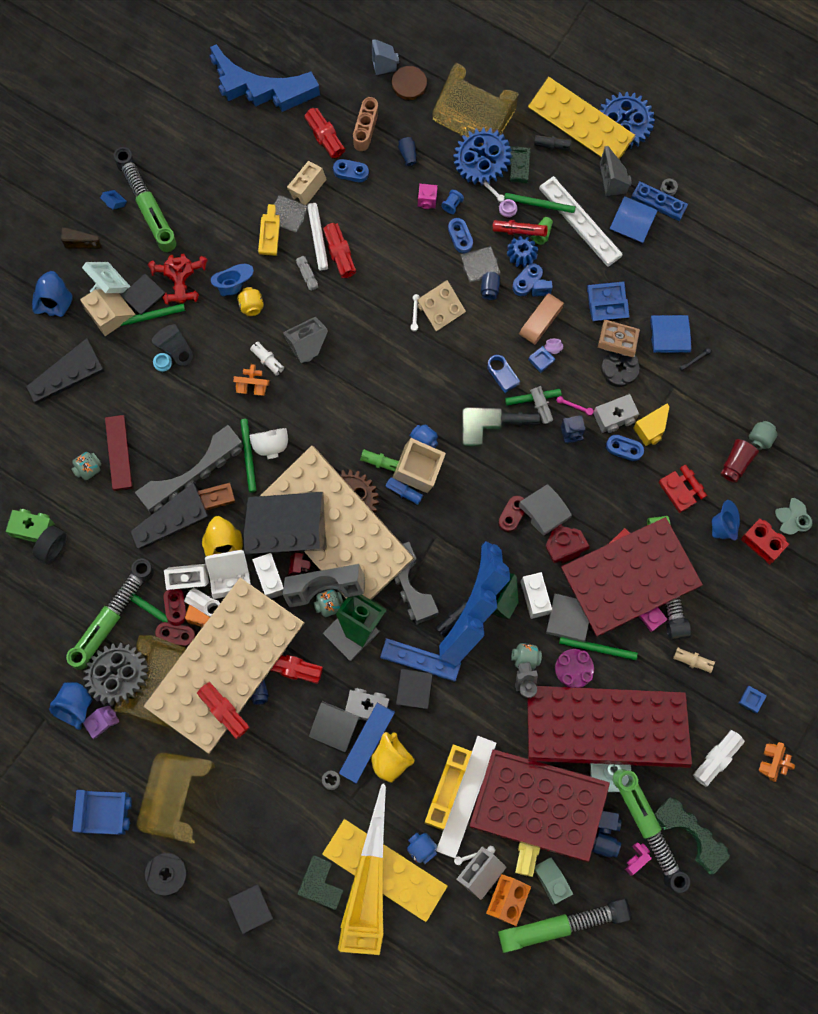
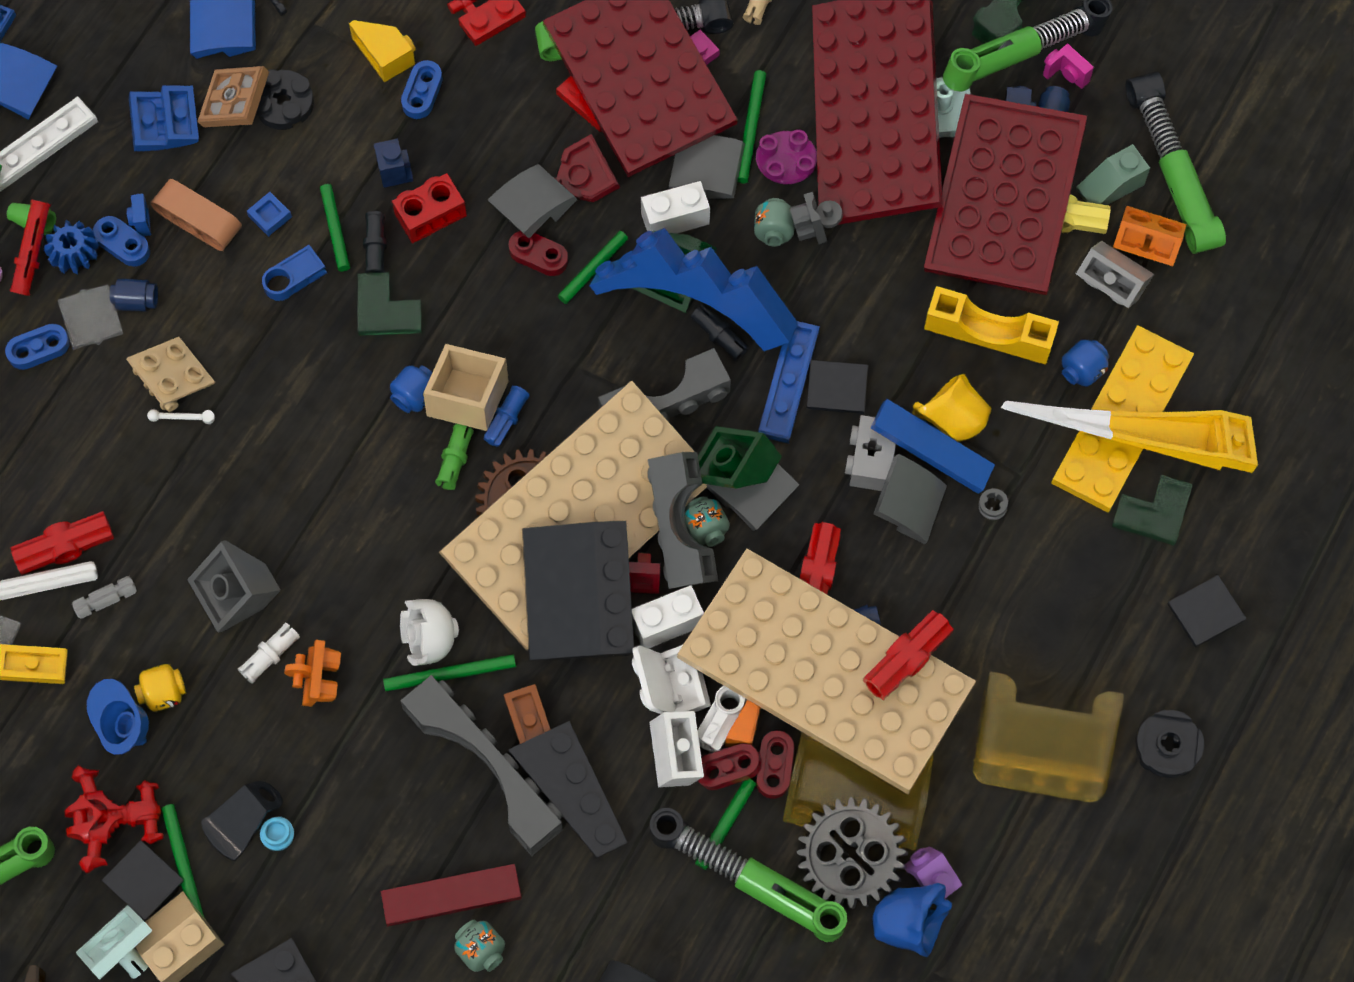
camera: 90 degrees left, 5 degrees down
blue panel [72,790,132,835] -> none
yellow piece [202,516,243,557] -> none
white tile [436,736,496,858] -> none
white hinge [454,846,495,865] -> none
light grey axle [530,386,553,424] -> none
lavender plate [545,339,563,354] -> none
dark pink hinge [556,396,594,416] -> none
light grey brick [593,394,639,433] -> none
none -> red brick [392,173,467,244]
none -> green bar [558,231,628,304]

